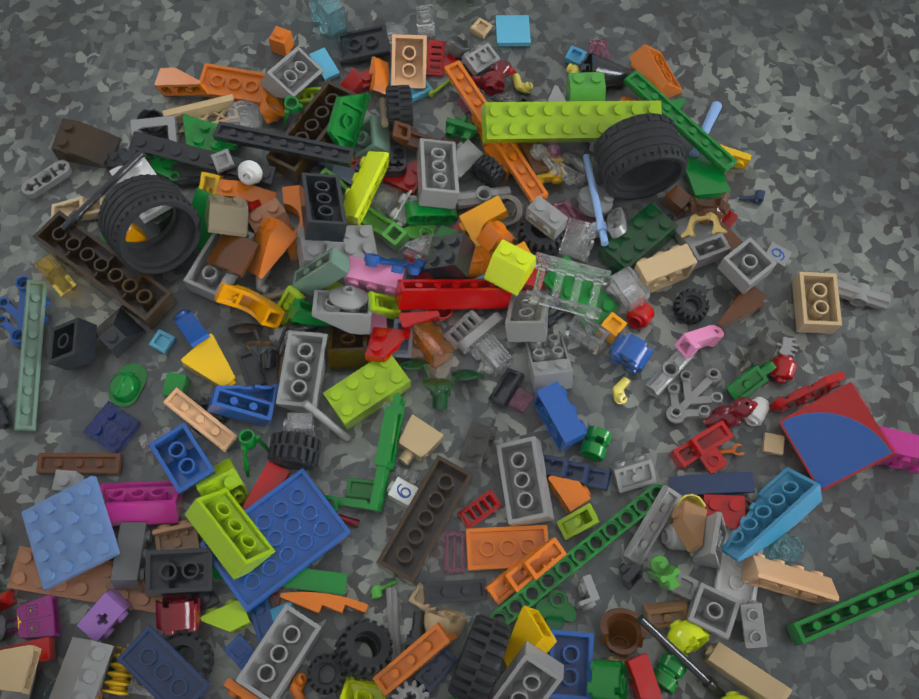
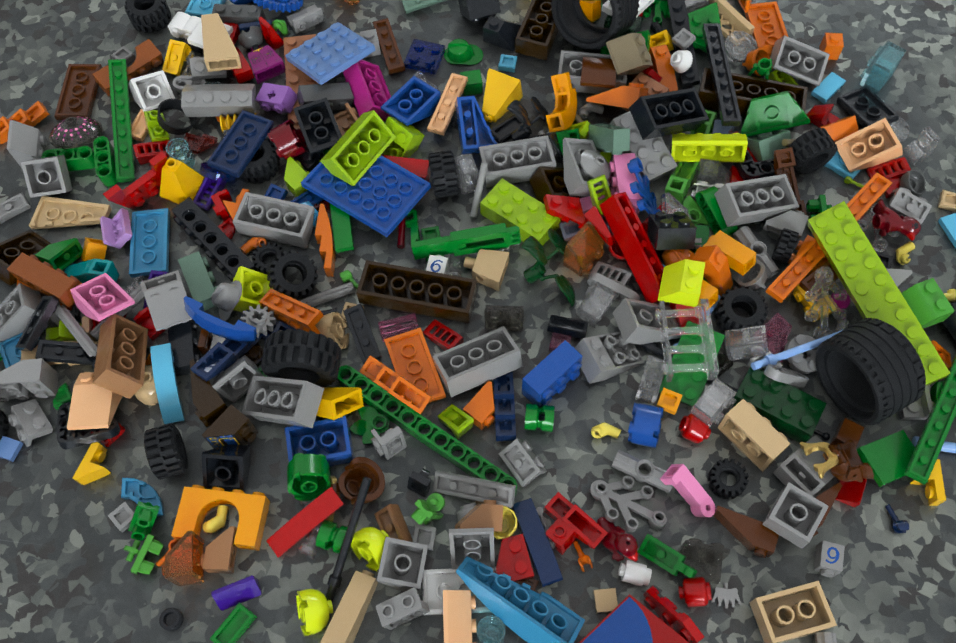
camera: 80 degrees right, 5 degrees down
blue slope [173,309,210,347] -> none
green plant [238,429,269,477] -> none
light grey brick [525,196,568,241] -> none

